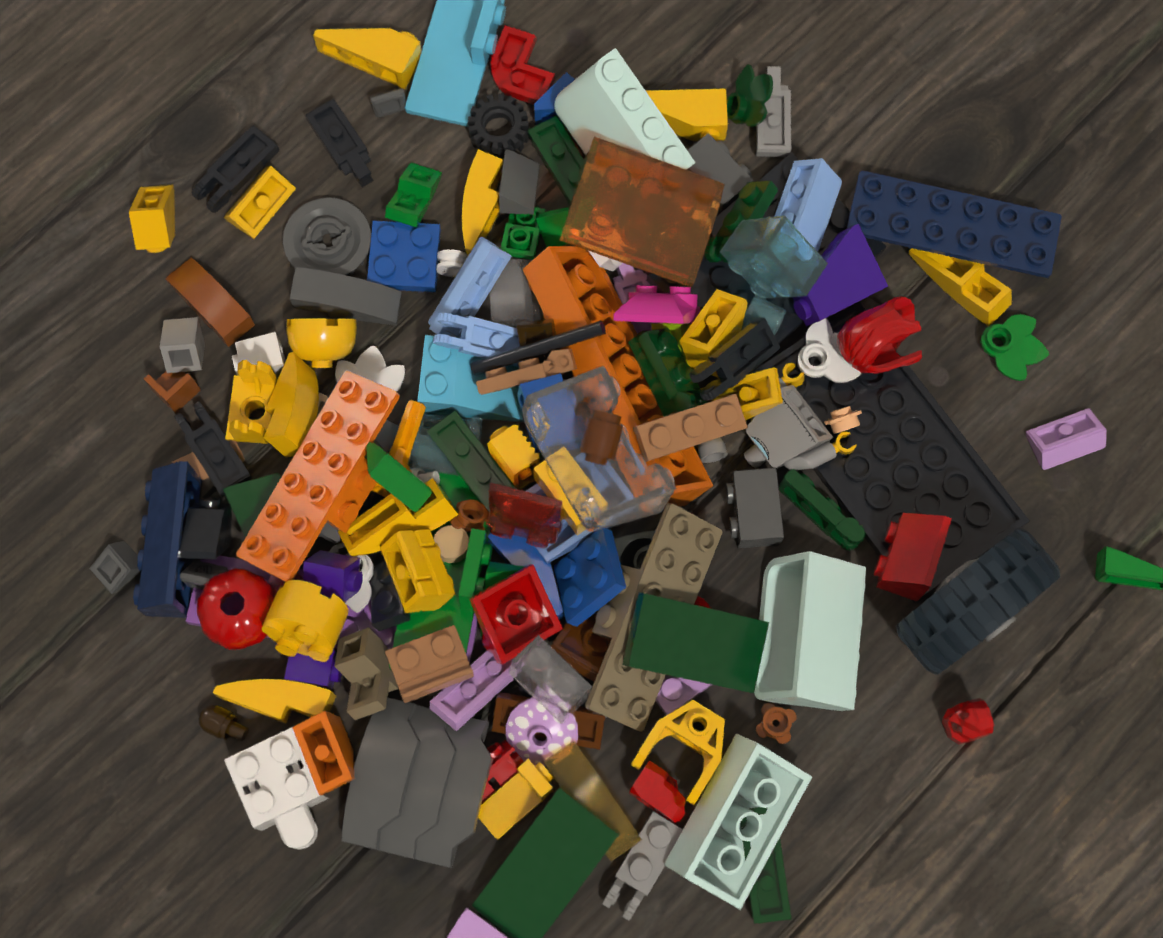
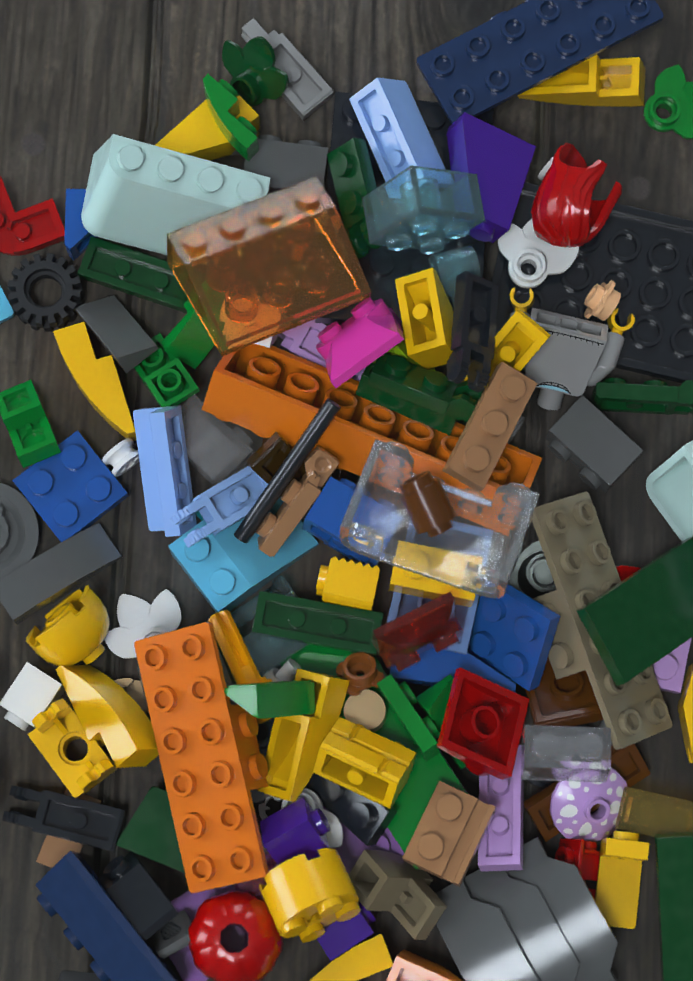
camera: 45 degrees left, 5 degrees up
none -> green slope [203,74,259,162]

